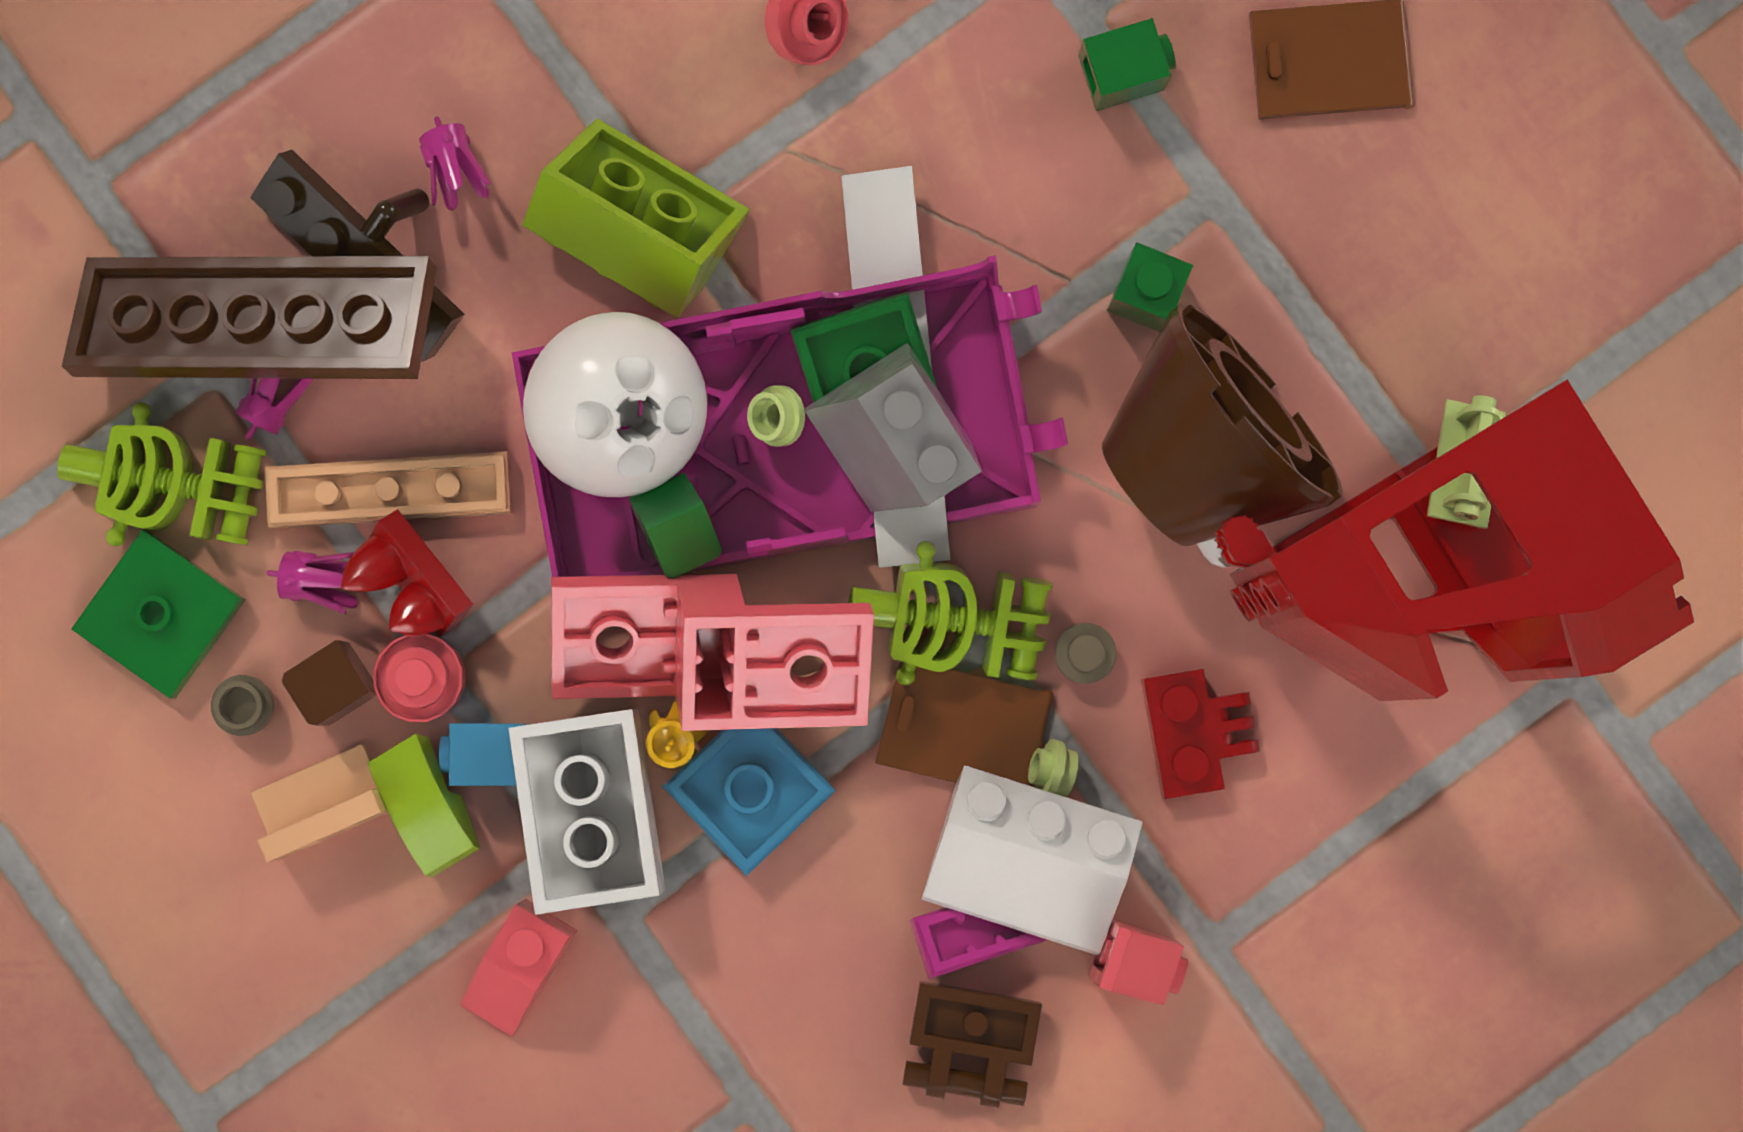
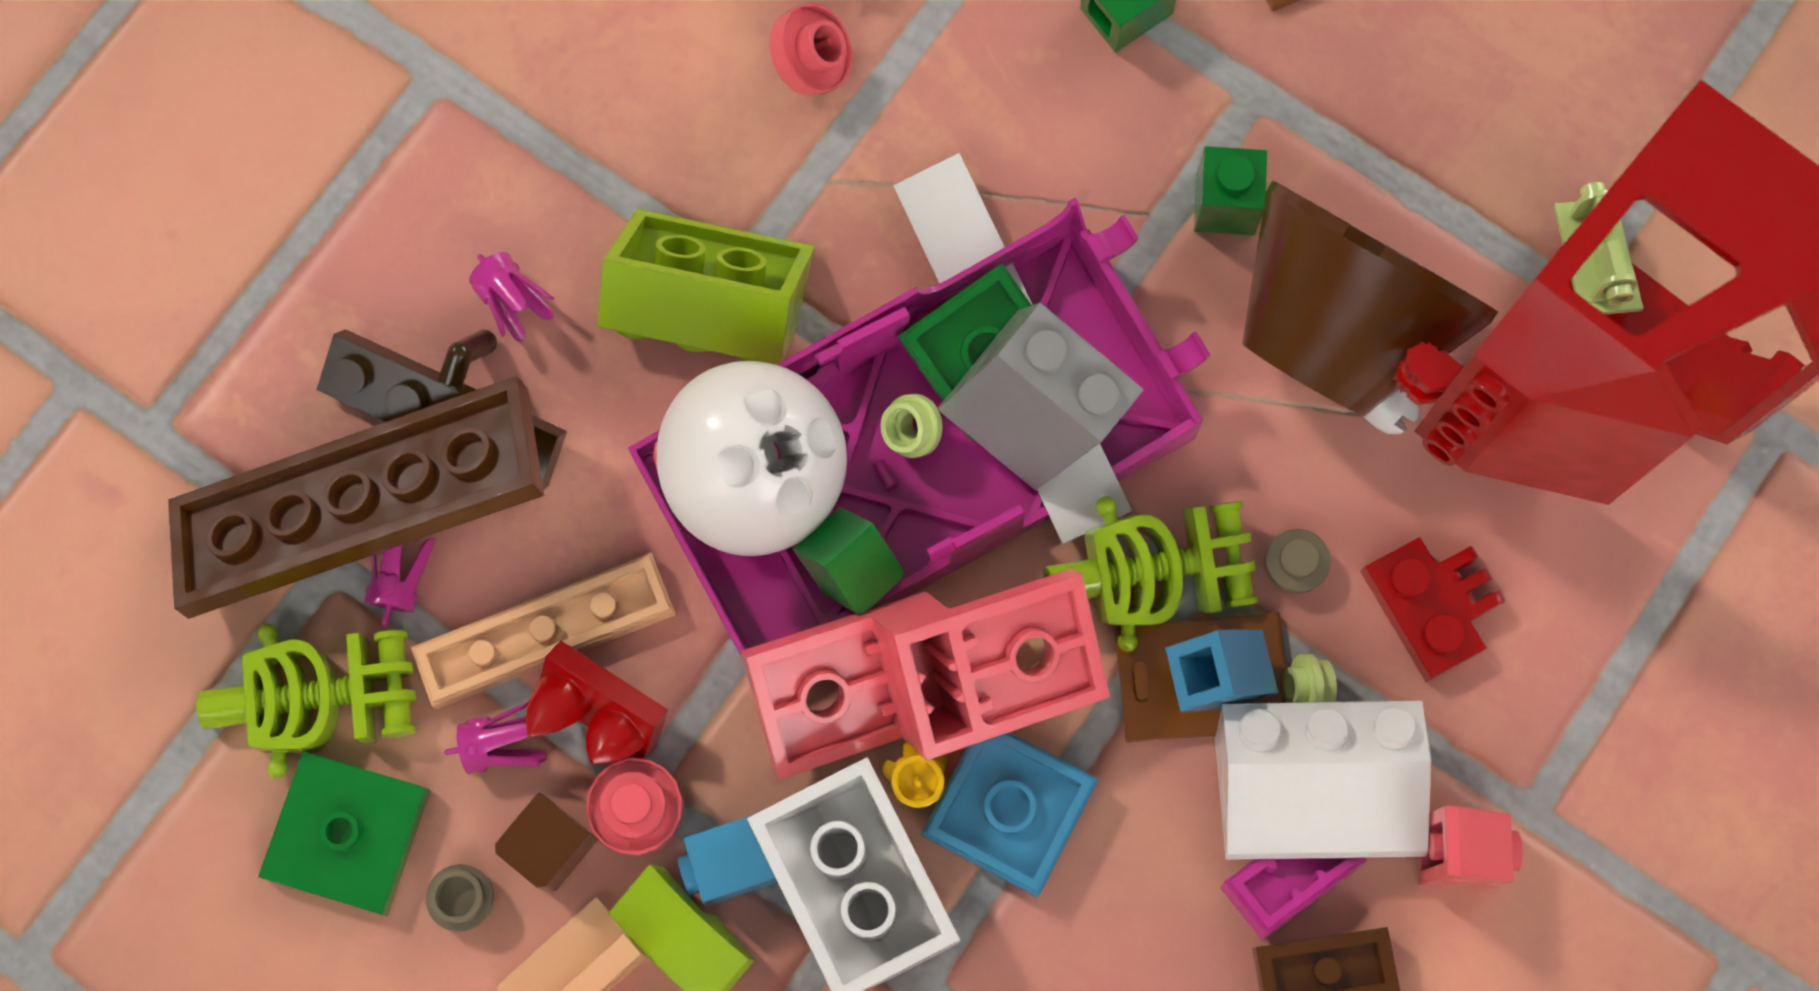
camera: 15 degrees left, 10 degrees down
none -> dark azure brick [1165,629,1278,712]

